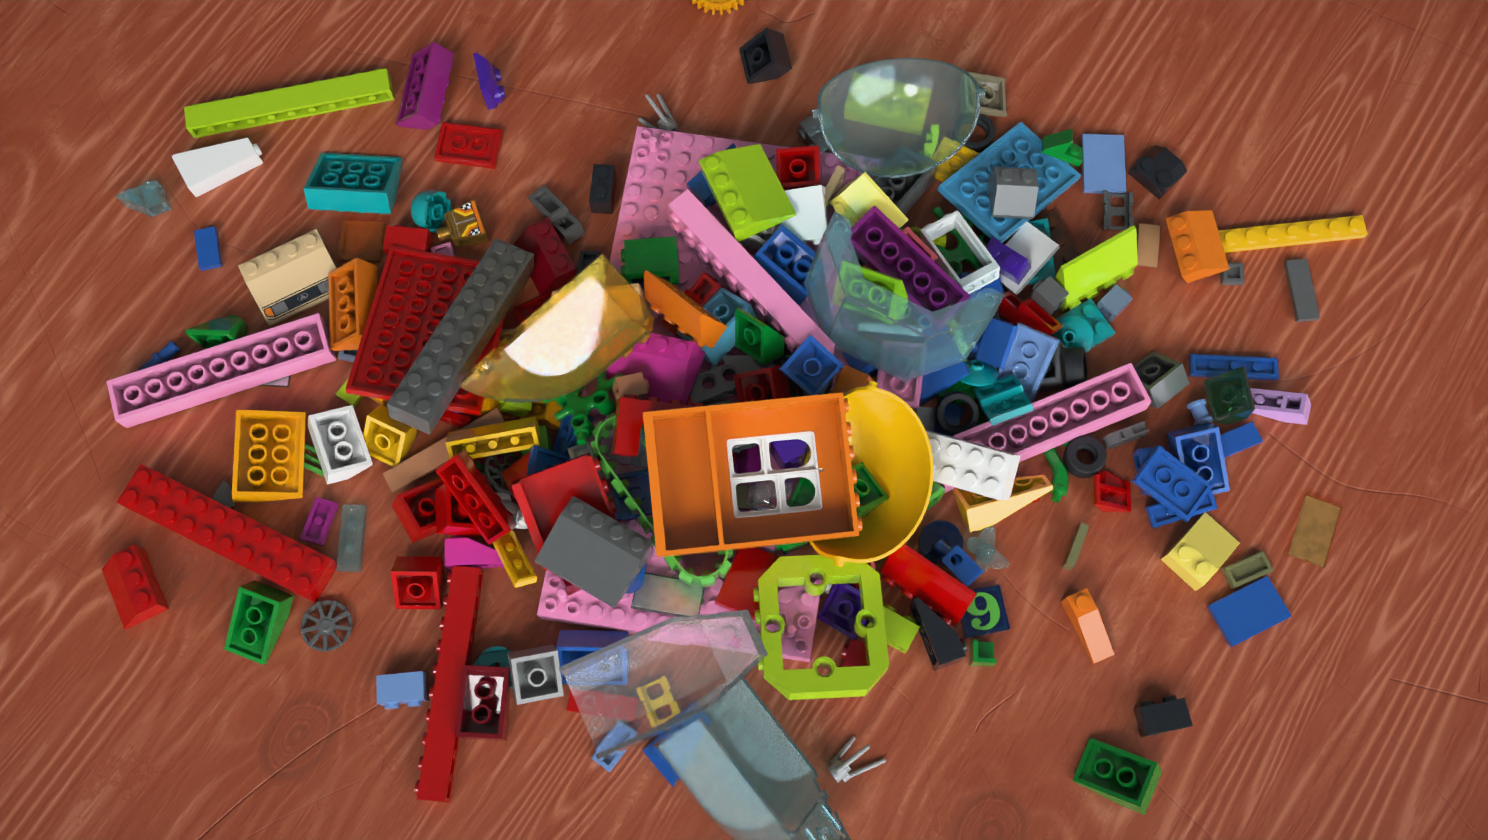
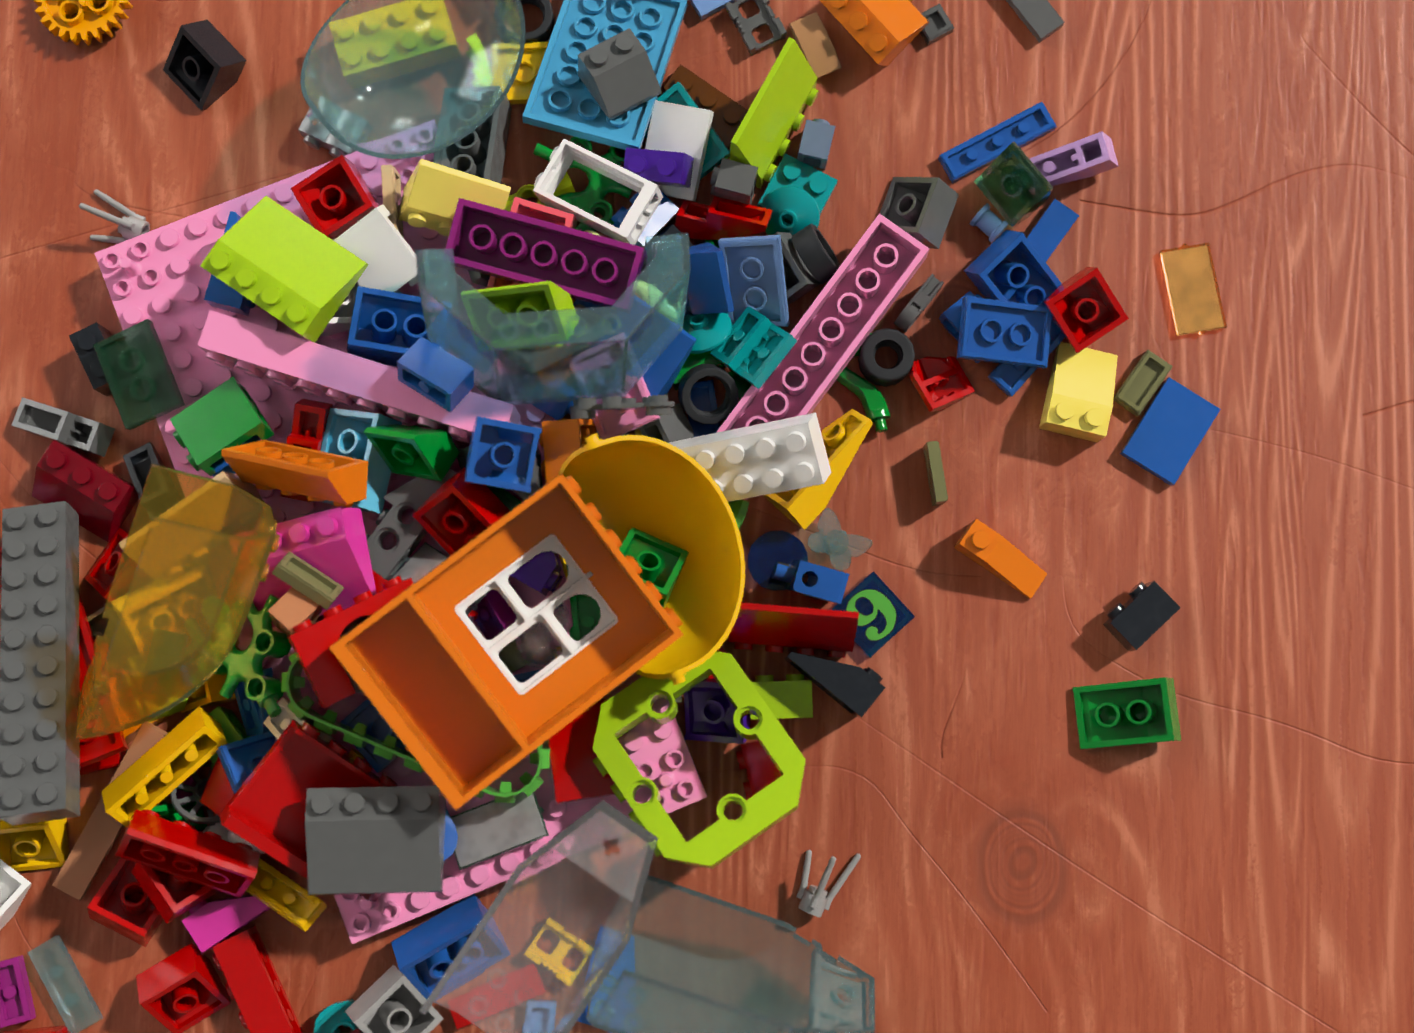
camera: 35 degrees left, 10 degrees up
green panel [969,639,997,667] -> none
none -> clear green tile [93,319,185,430]
none -> olive tile [272,552,344,610]
none -> blue brick [397,336,474,413]
none -> dark grey plant [570,395,675,419]
none -> red slope [1044,267,1129,353]

